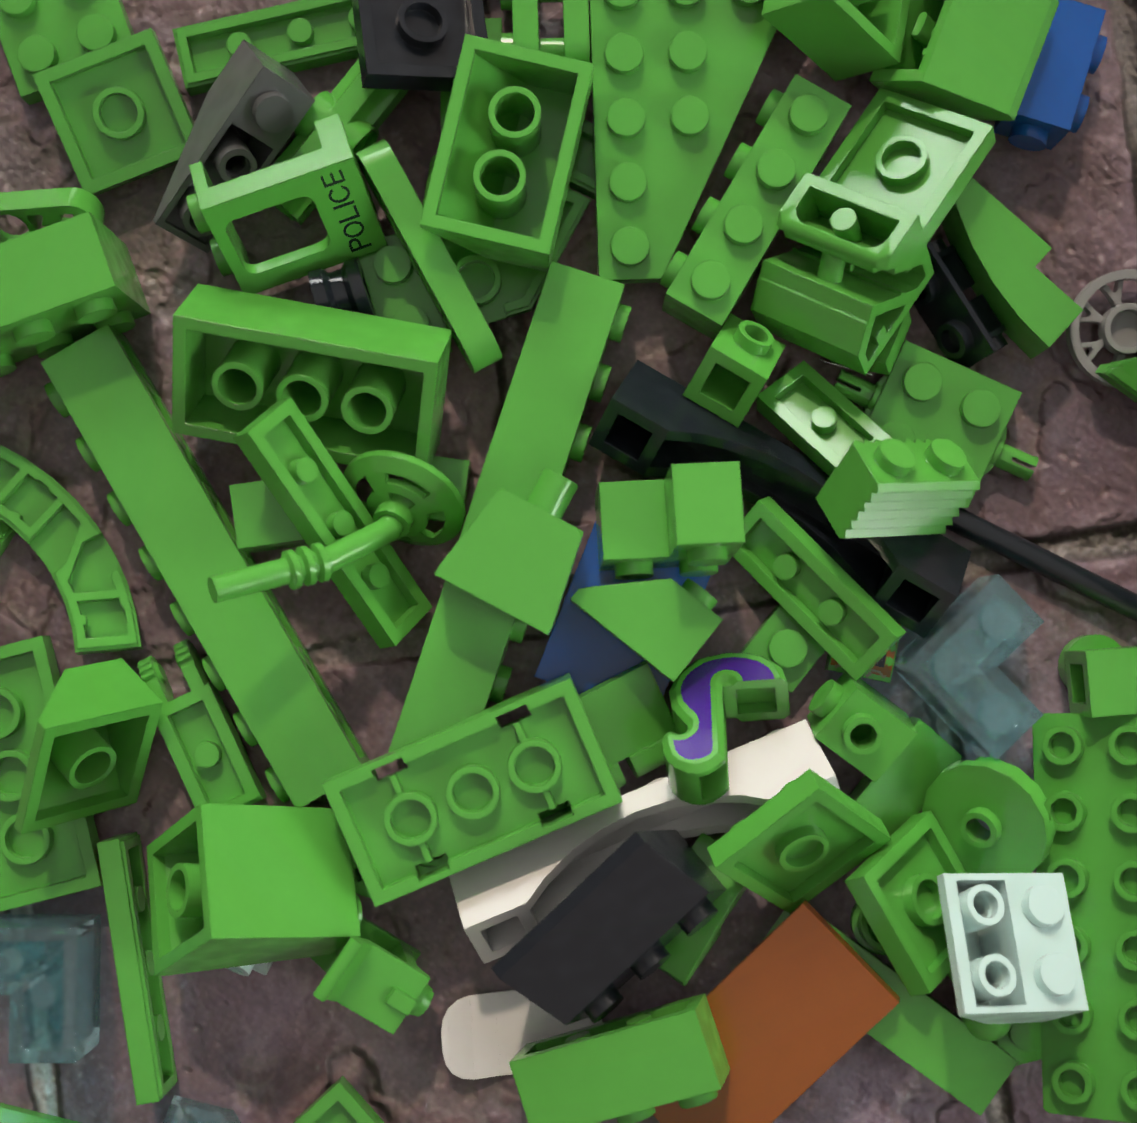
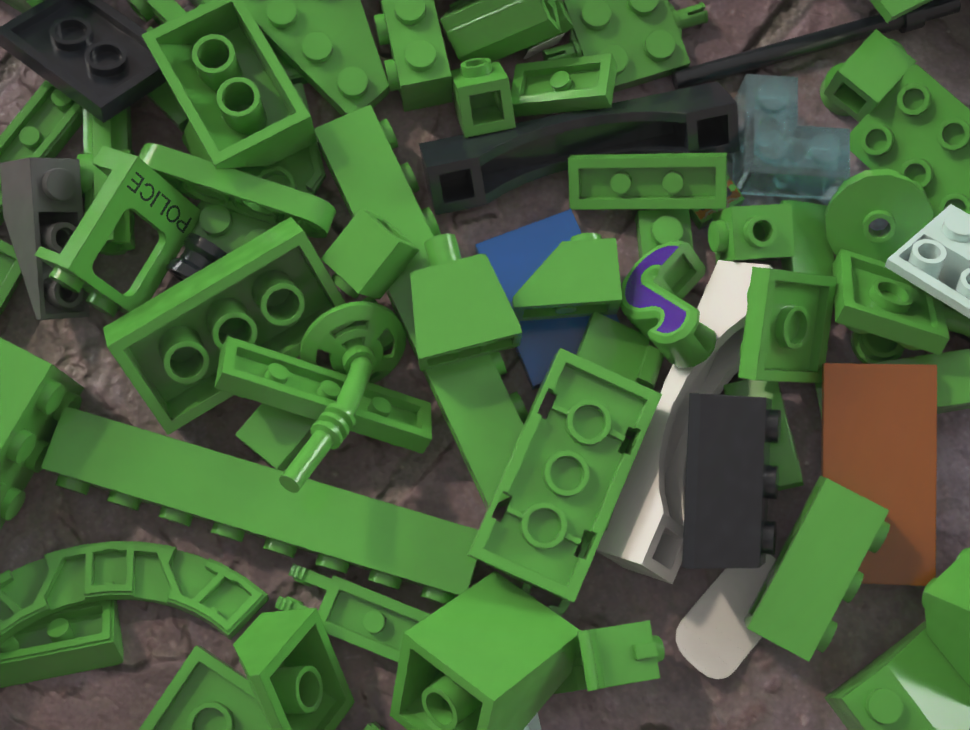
camera: 50 degrees left, 10 degrees down
bright green brick [595,461,746,580] -> none
bright green brick [816,438,980,539] -> none
none -> bright green brick [321,207,419,300]

